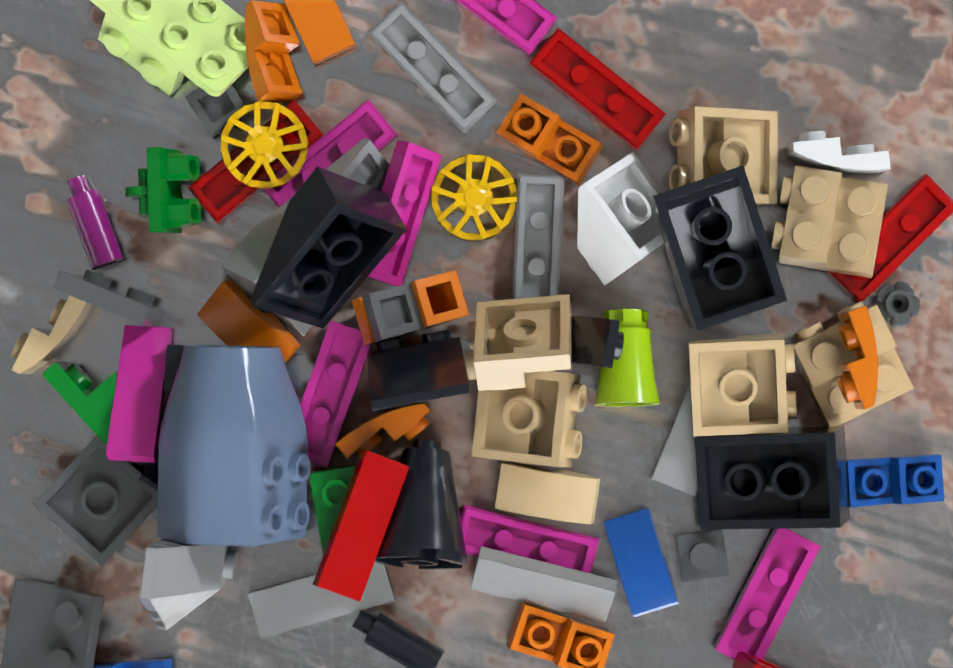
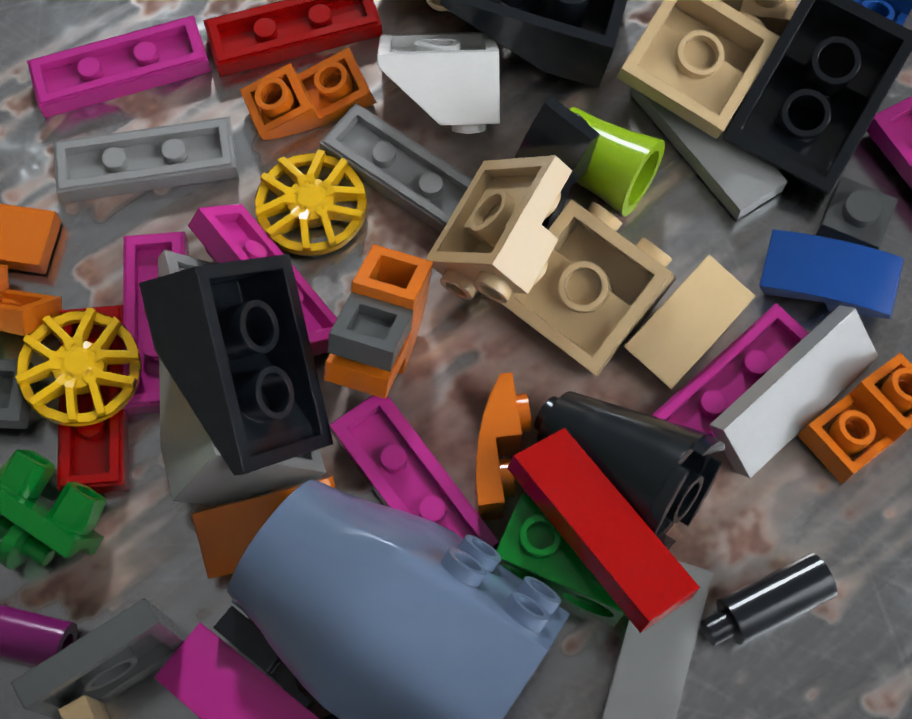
camera: 60 degrees left, 20 degrees down
black slope [367,330,470,411] -> none

